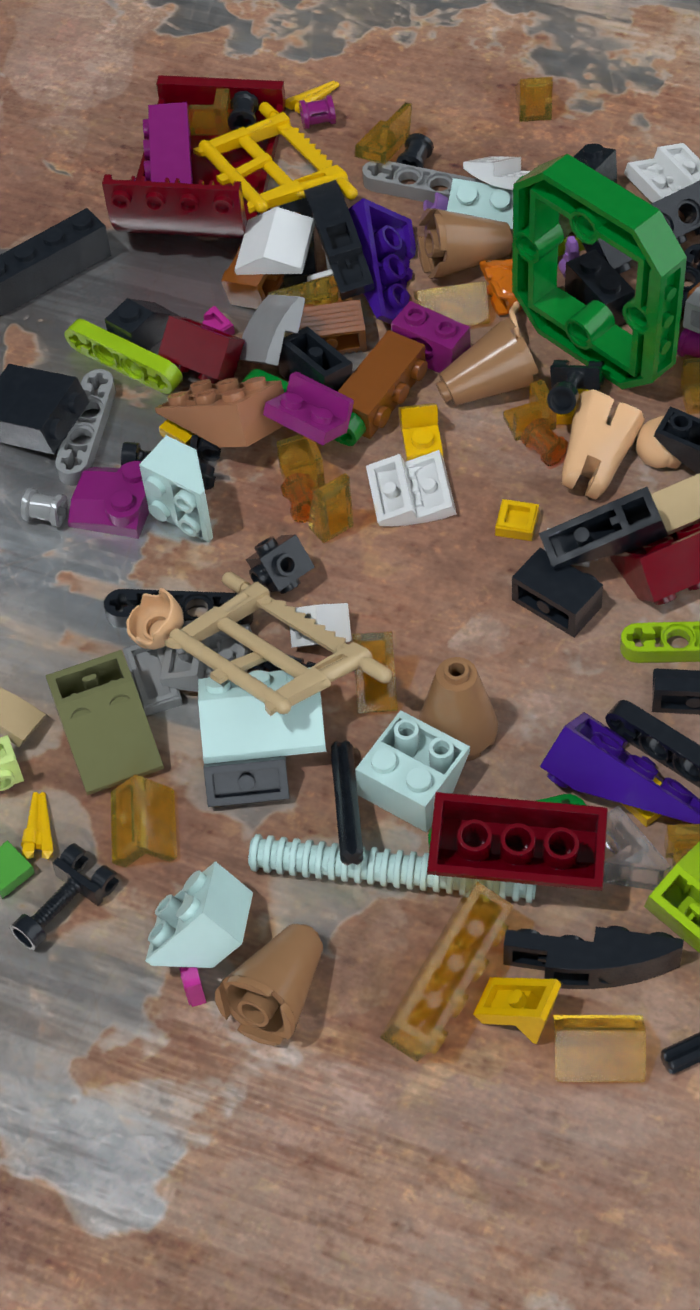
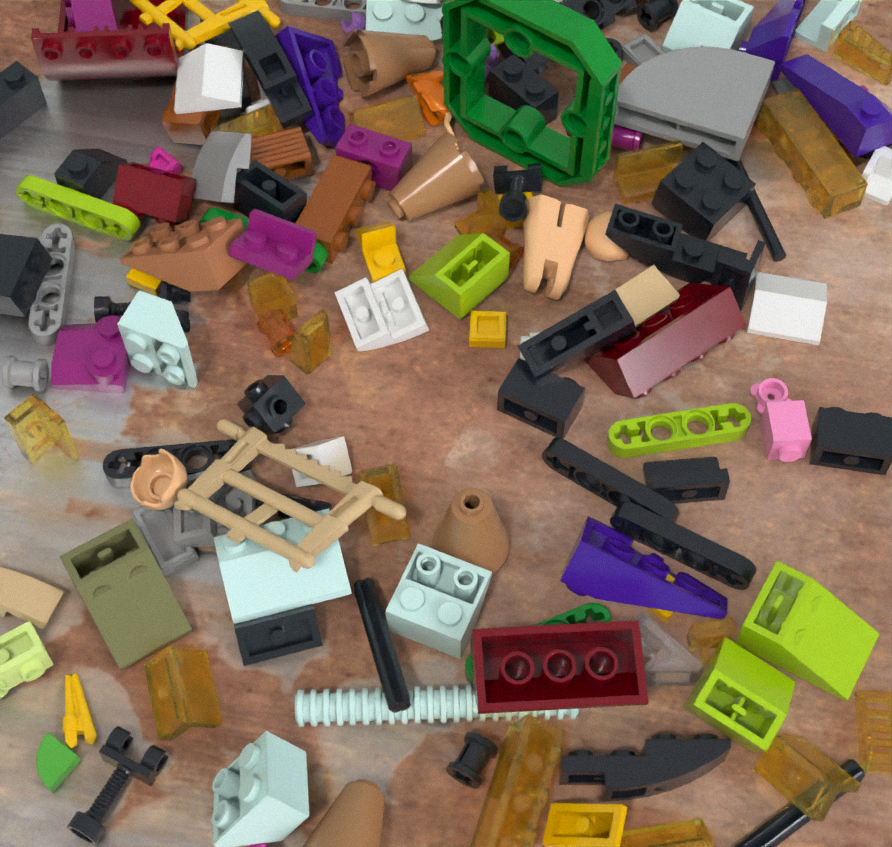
camera: 15 degrees left, 5 degrees up
none -> clear yellow panel [4,393,79,464]
none -> lime slope [409,233,510,320]
none -> black bush [446,732,499,789]
none -> black beam [542,438,679,522]

